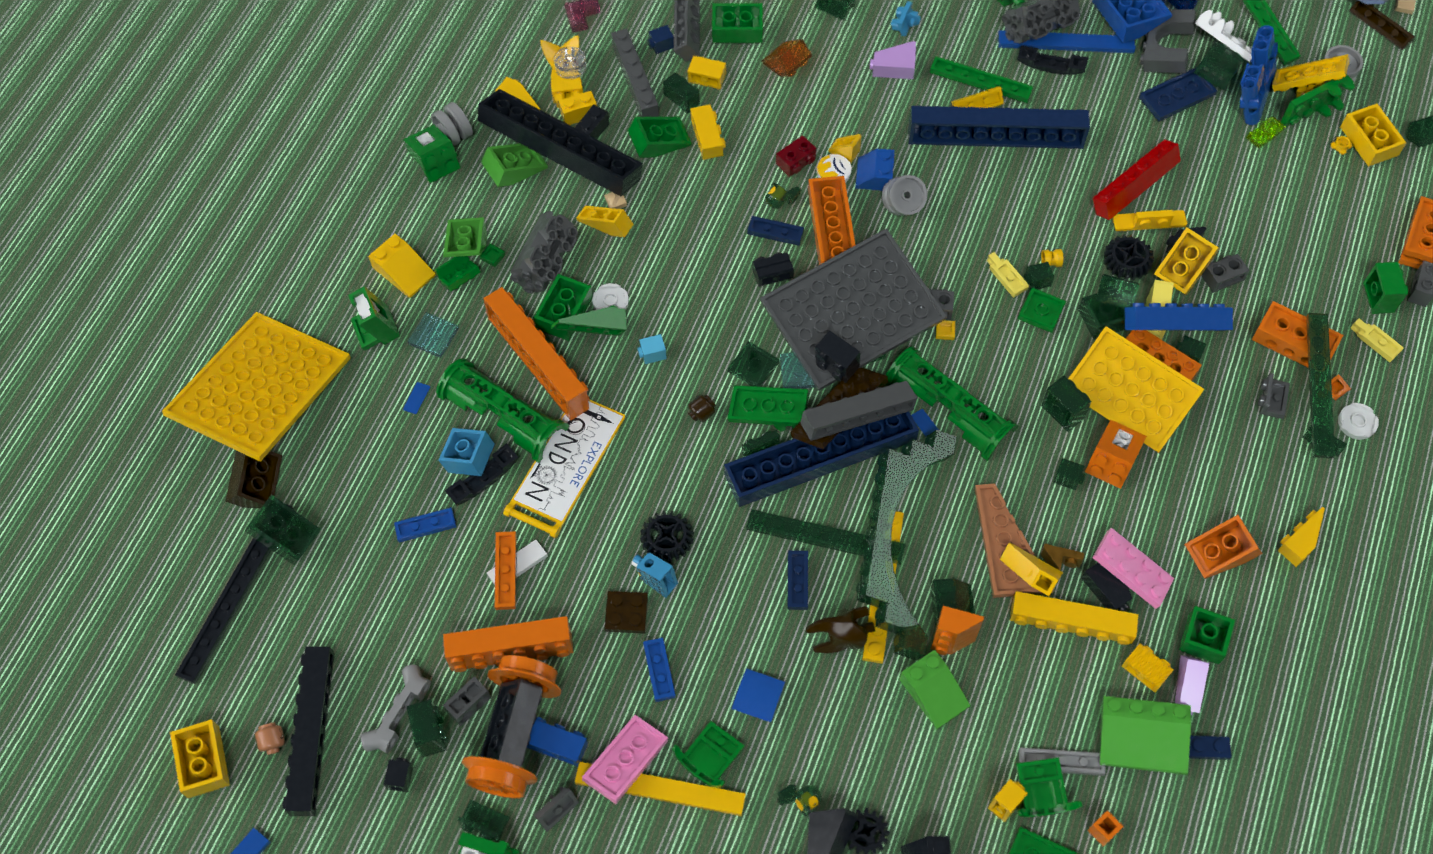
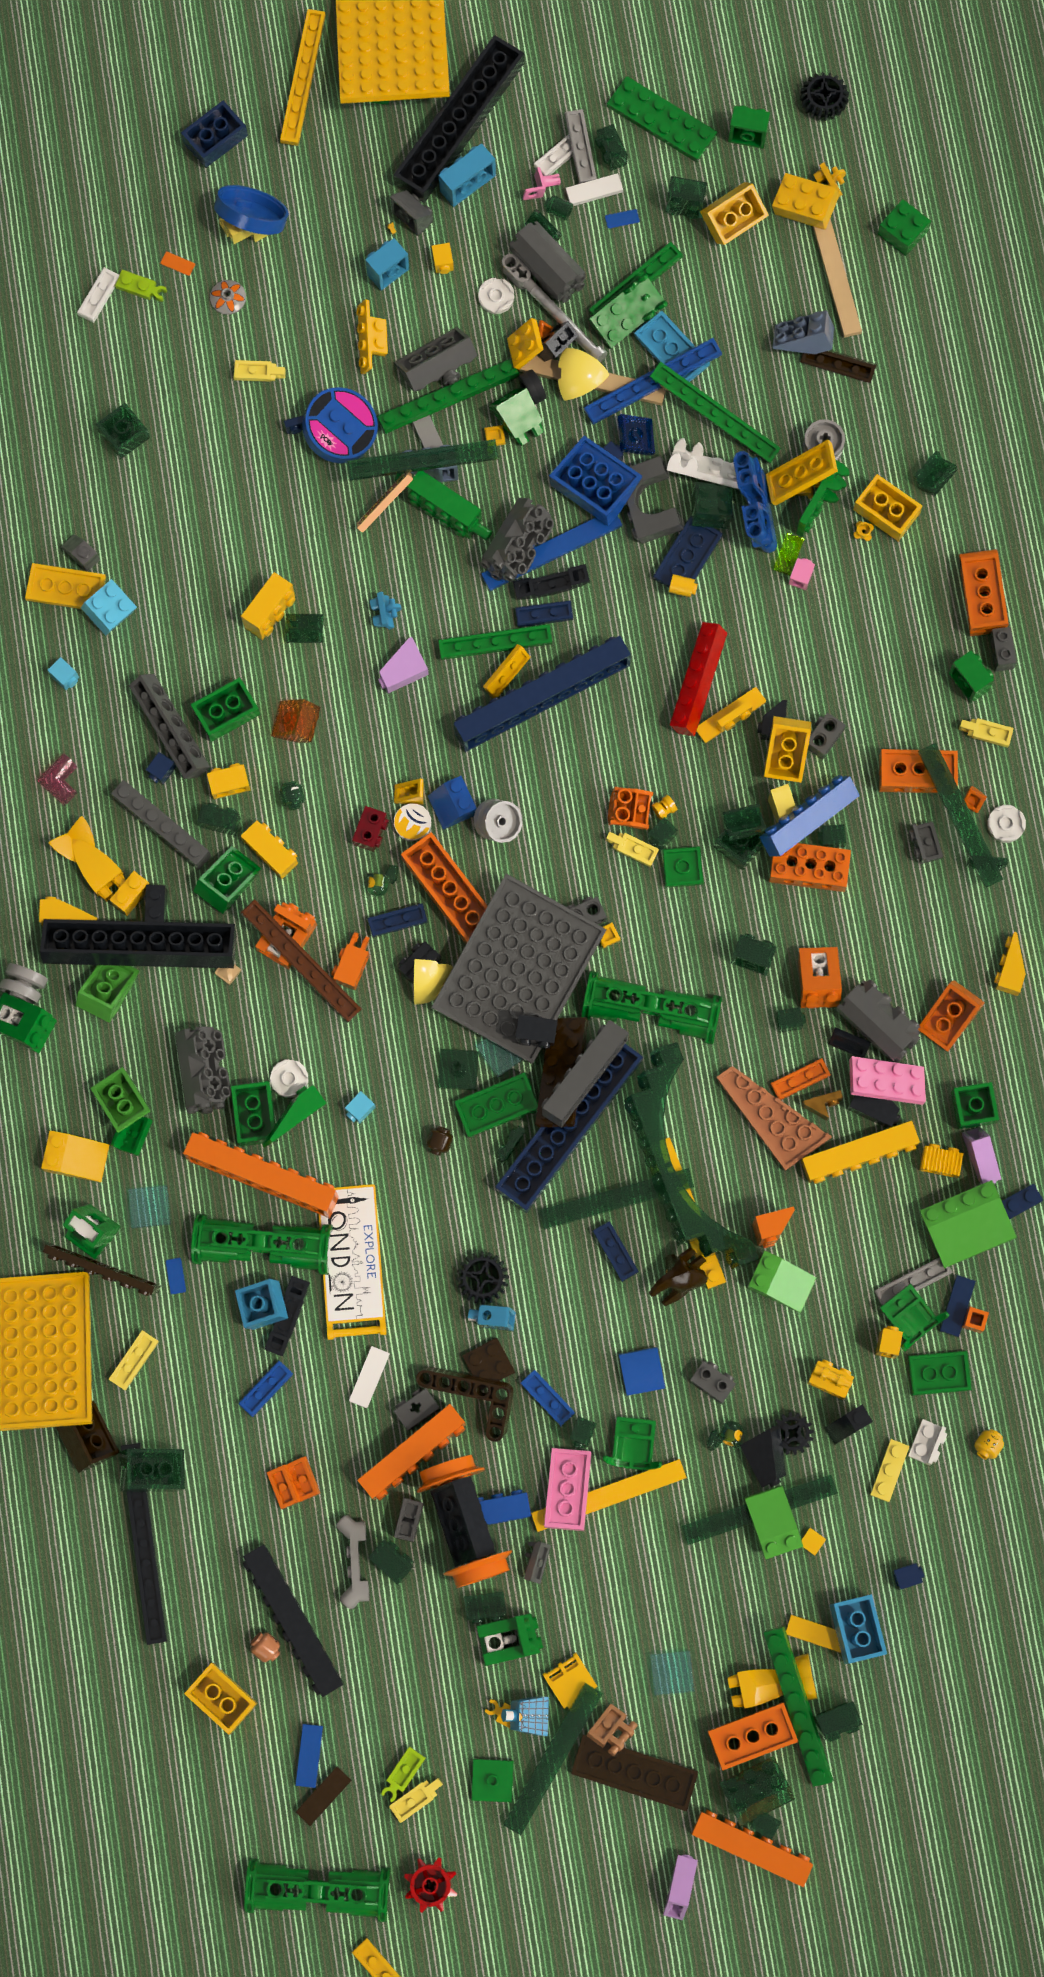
camera: 30 degrees left, 15 degrees up
black brick [383,757,414,792] -> none
green tile [480,243,505,267] -> none
orange plate [495,531,517,610] -> none
clear head [554,47,587,79] -> none
yellow slope [576,205,634,237] -> none
blue sticker [911,409,942,441] -> none
clear green slope [930,578,975,626] -> none
yellow slope [1000,542,1063,596] -> none
yellow plate [1061,326,1204,453] -> none
black gear [1103,234,1154,281] -> none
none -> dark brown plate [43,1244,161,1296]
none -> light yellow plate [109,1330,159,1391]
none -> reddish brown tile [240,899,361,1023]
none -> orange brick [255,902,317,970]
none -> orange slope [267,1457,320,1509]
none -> clear green head [279,781,305,810]
none -> orange hinge [331,932,370,990]
none -> dark grey brick [394,1388,440,1432]
none -> light yellow brick [414,959,453,1005]
none -> dark brown beam [416,1367,514,1442]
none -> dark blue tile [515,600,573,627]
none -> clear green brick [569,1416,597,1450]
none -> orange slope [607,787,653,830]
none -> yellow brick [669,574,698,598]
none -> dark grey brick [689,1361,736,1405]
none -> orange tile [770,1058,831,1100]
none -> bright pink brick [789,558,815,590]
none -> yellow brick [807,1359,854,1400]
none -> black tile [828,1027,871,1058]
none -> dark grey brick [836,979,920,1063]
none -> dark blue tile [939,1275,976,1337]

